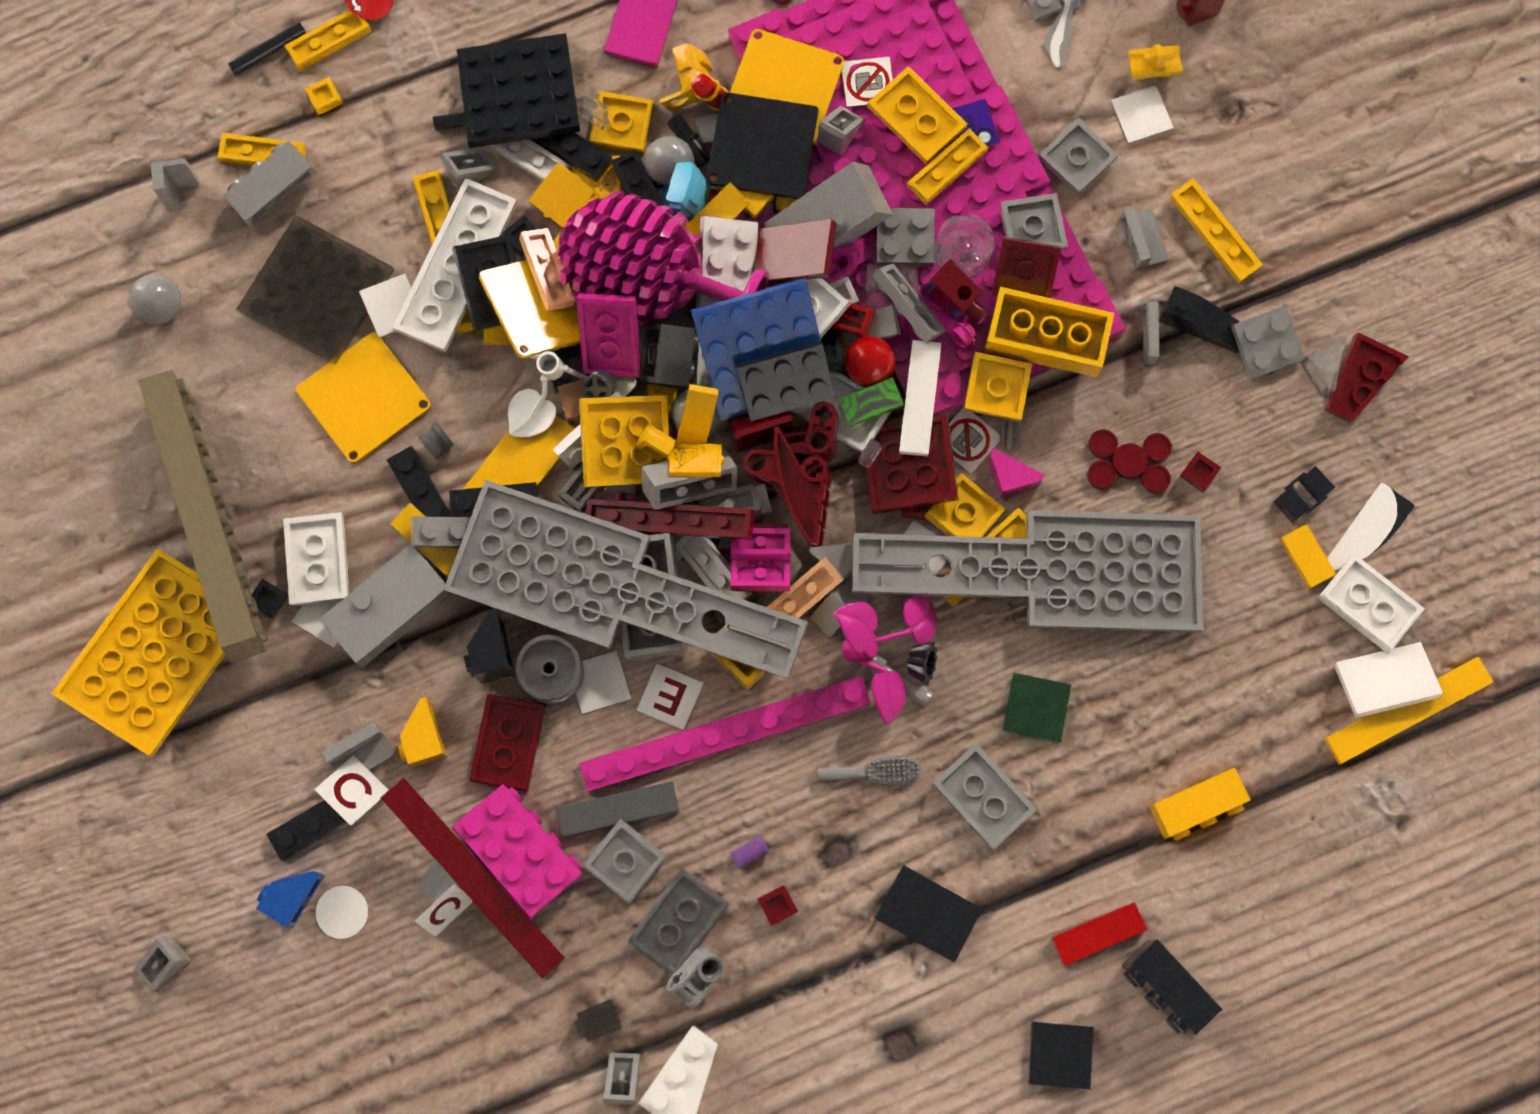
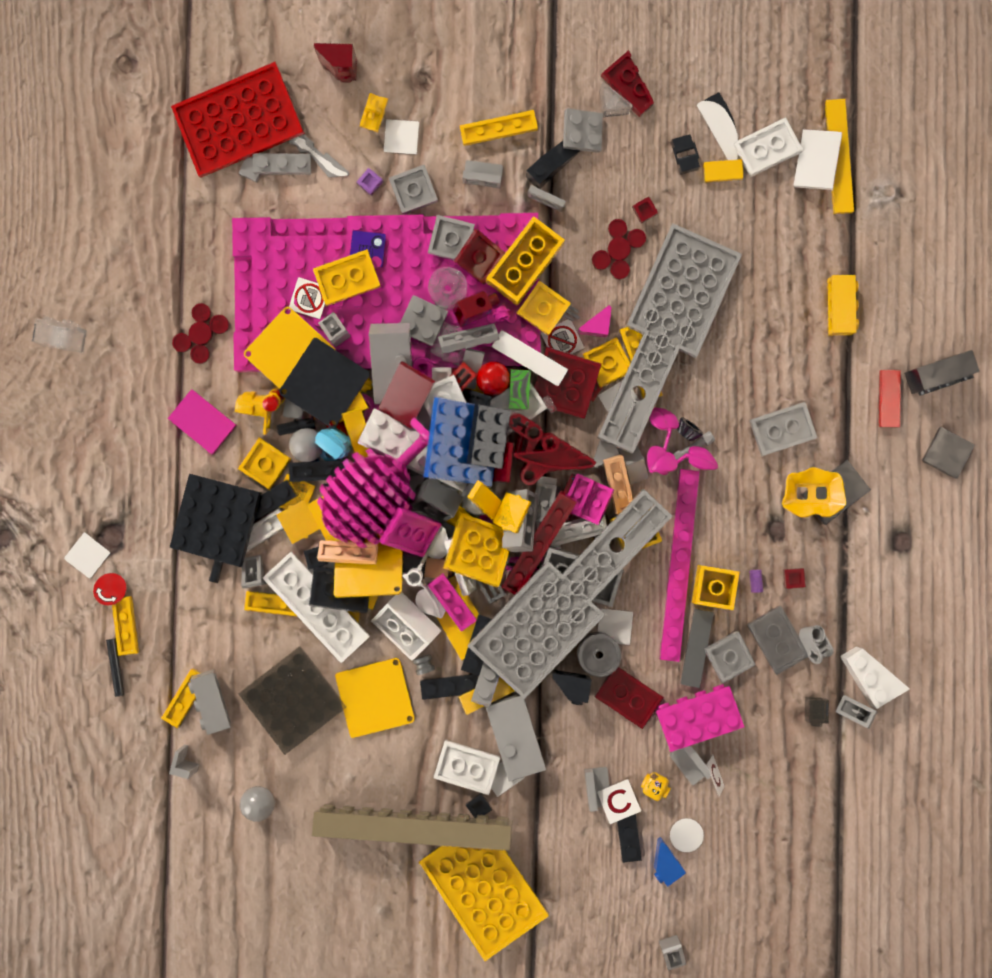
camera: 65 degrees left, 10 degrees up
yellow tile [305,77,343,116] -> none
white sticker [359,274,411,337] -> none
dark red tile [380,777,565,979] -> none
yellow slope [398,697,447,767] -> none
clear plate [578,96,609,130] -> none
dark grey wheel [582,370,616,398] -> none
yellow brick [635,424,675,461] -> none
white sticker [636,663,703,730] -> none
light grey piece [817,756,921,786] -> none
yellow tile [907,128,989,206] -> none
clear green tile [1002,673,1072,743] -> none
none -> medium lavender tile [357,168,384,196]
none -> white slope [371,592,441,661]
none -> dark pink plate [427,573,477,631]
none -> yellow head [641,772,671,801]
none -> yellow brick [691,565,740,610]
none -> yellow piece [782,467,846,518]

